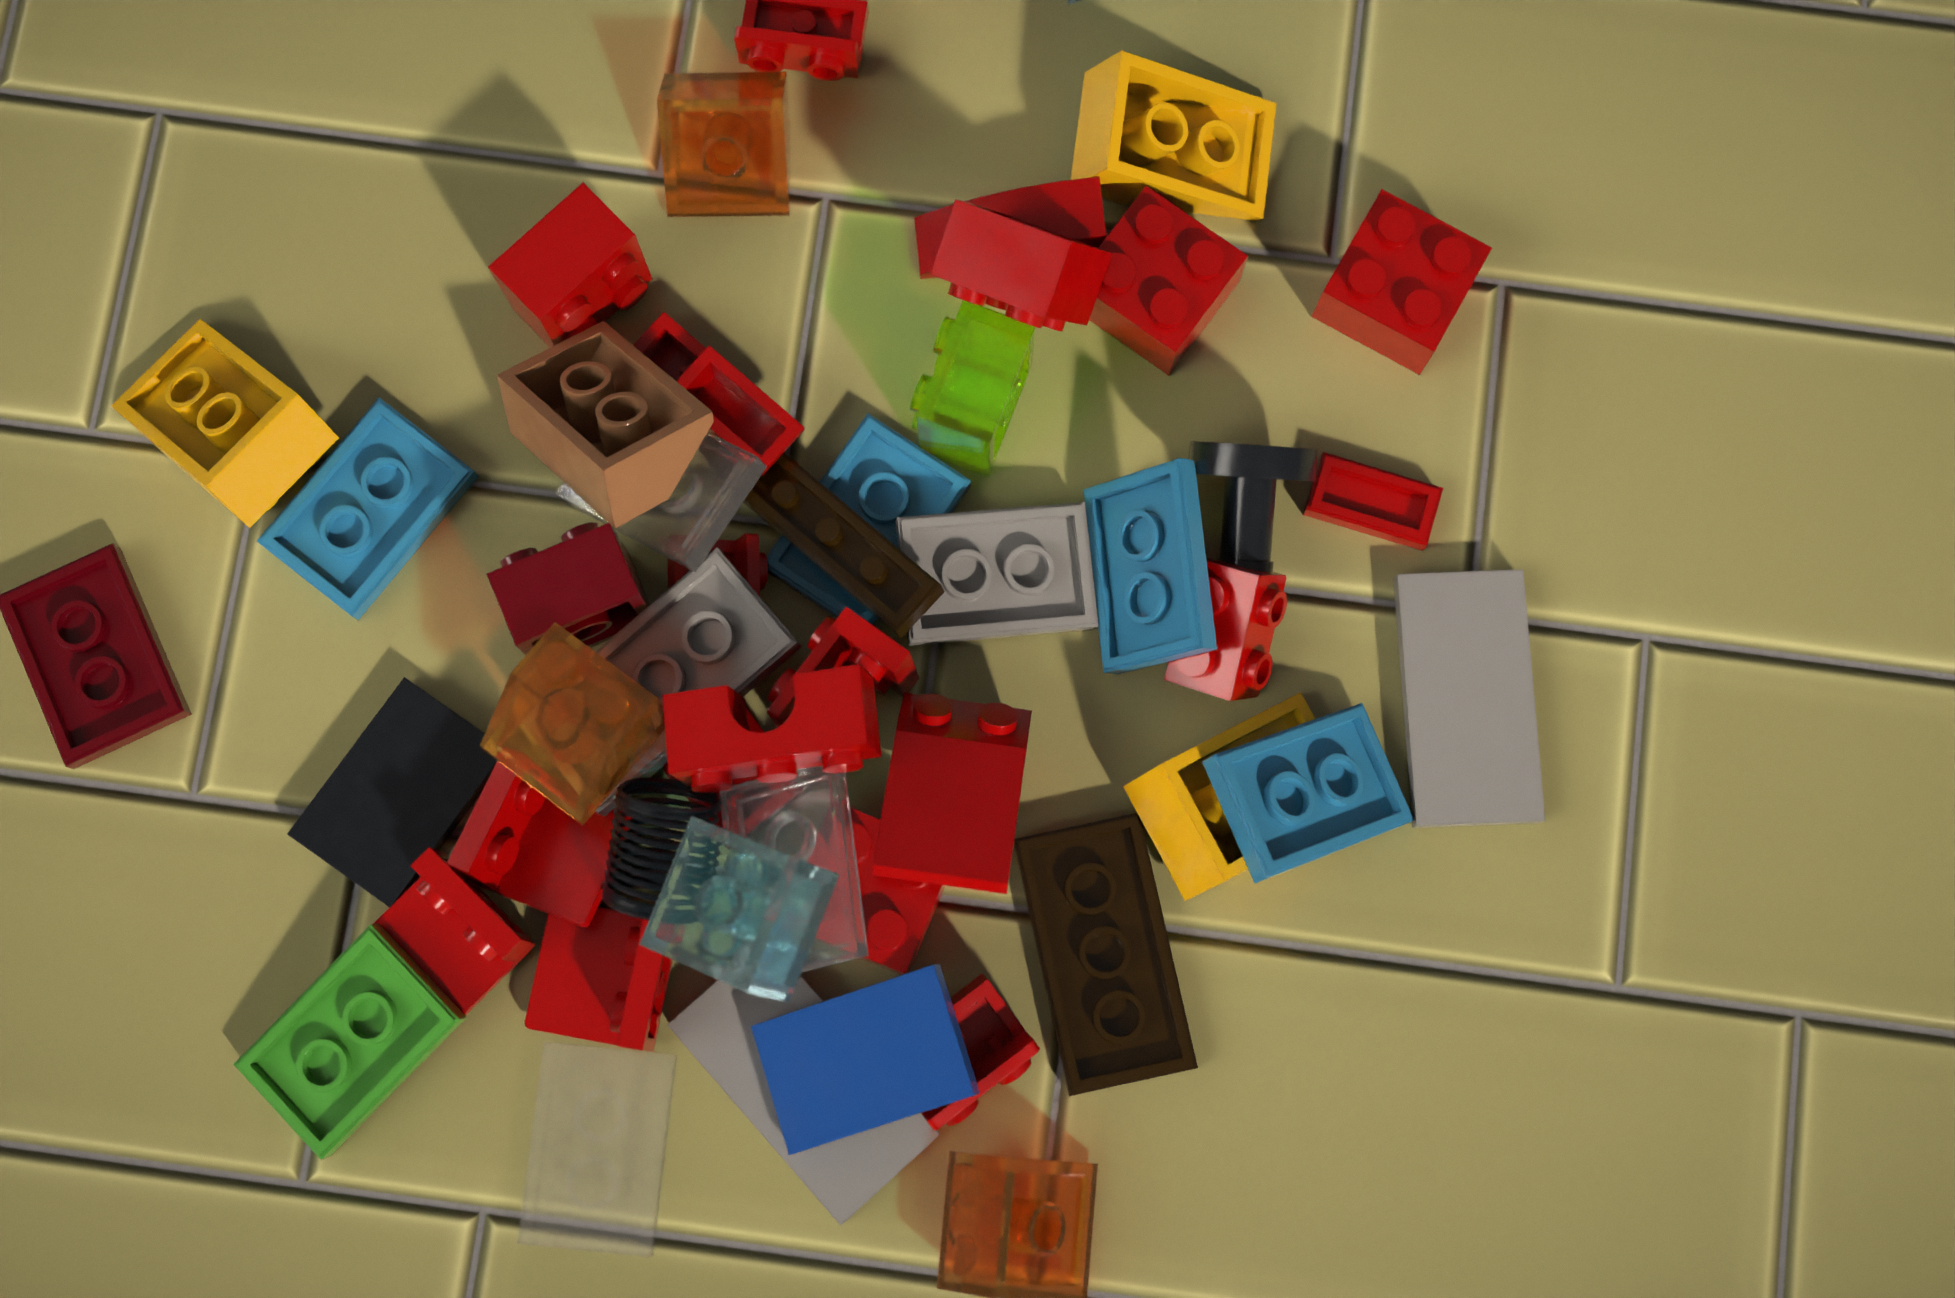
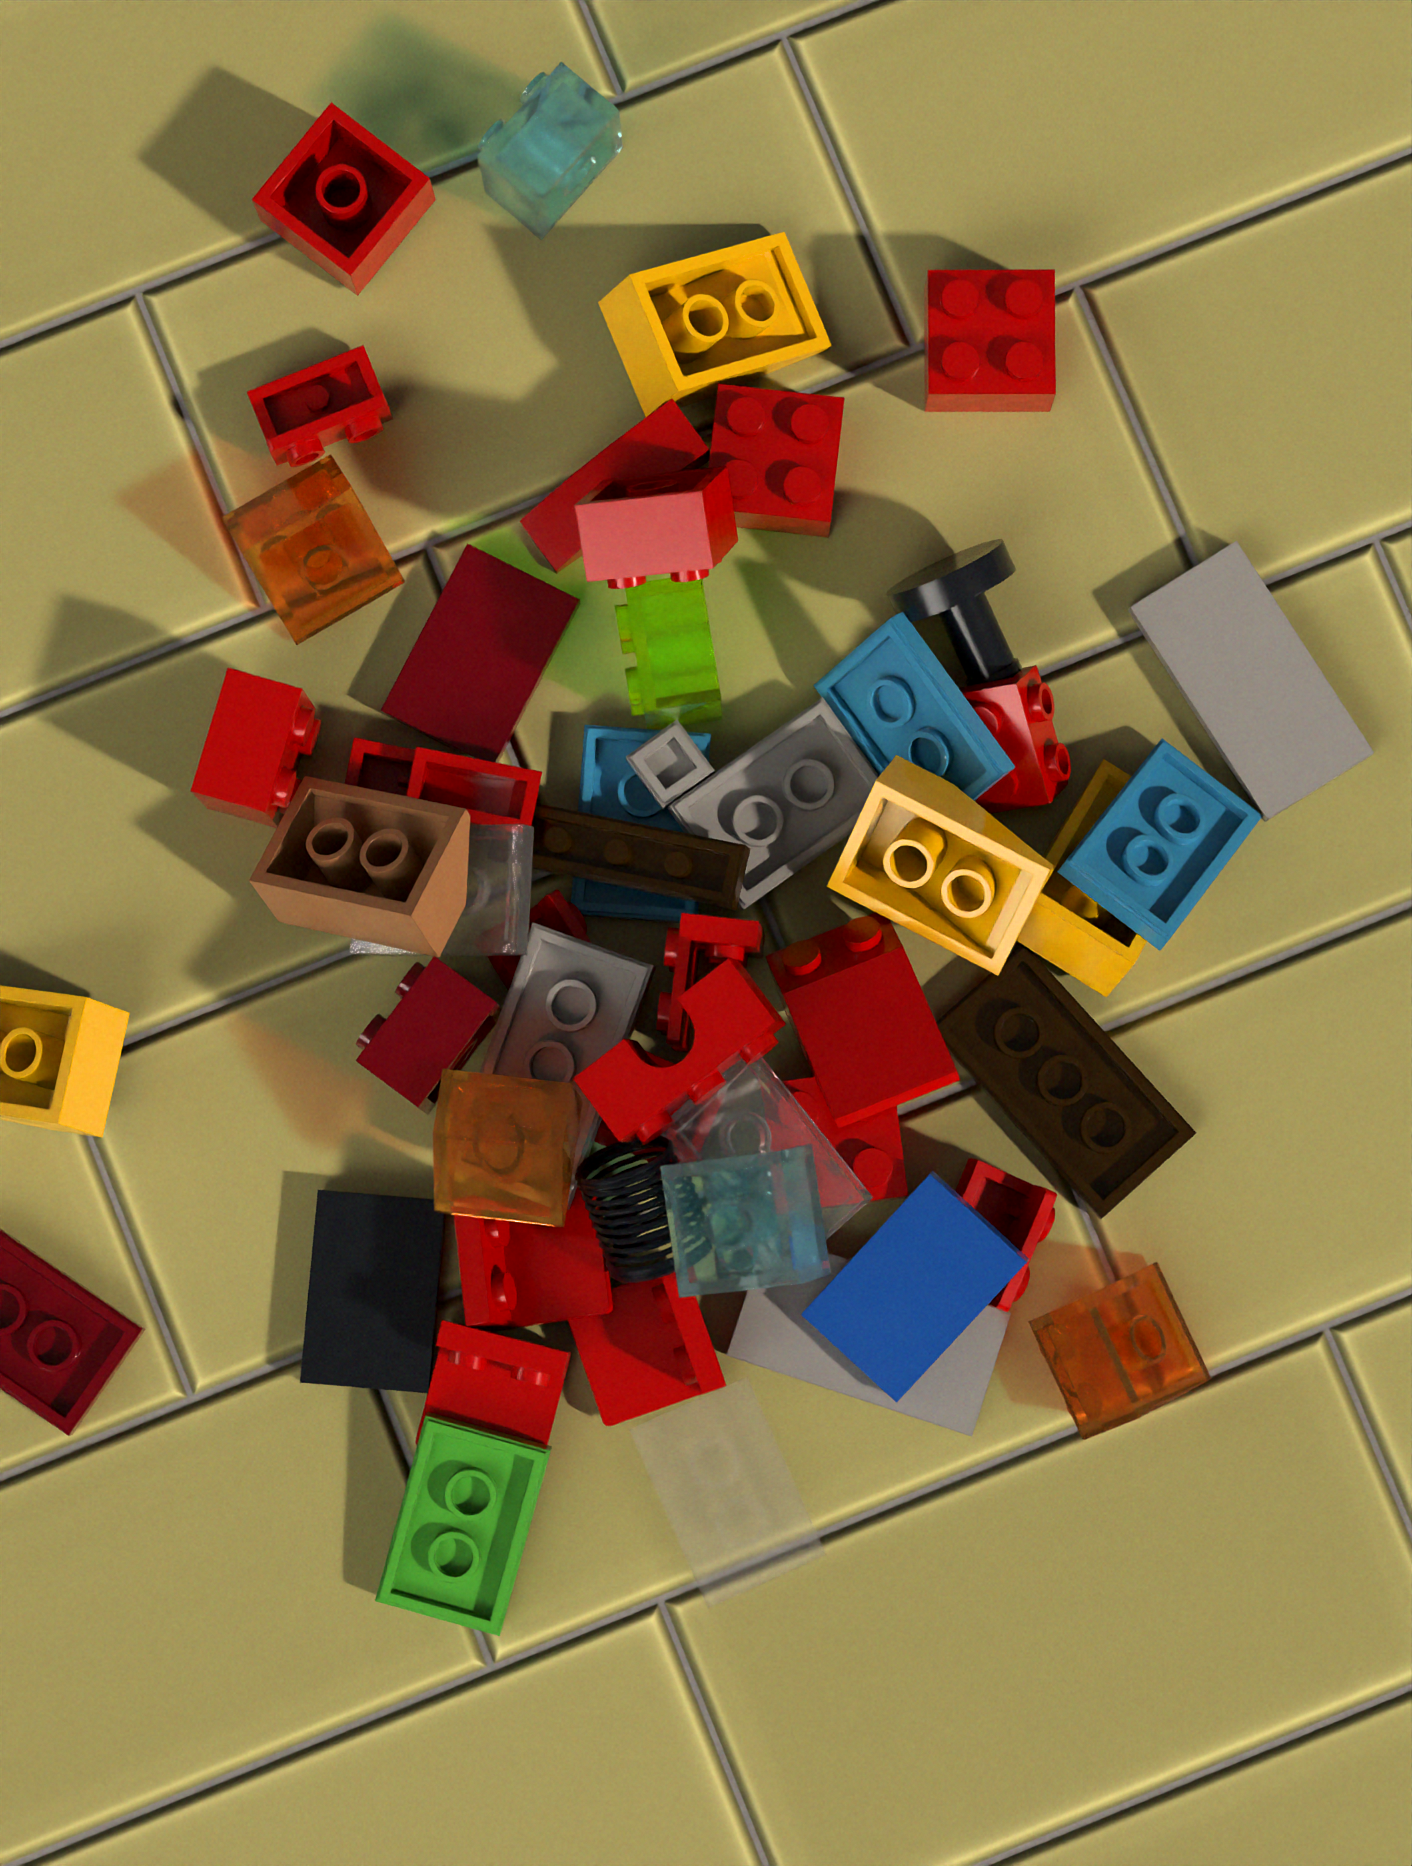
camera: 25 degrees left, 5 degrees up
dark azure tile [257,398,479,621] -> none
red tile [1303,452,1443,551] -> none
none -> dark red tile [380,543,581,763]
none -> light grey tile [626,720,715,811]
none -> yellow slope [827,755,1053,976]

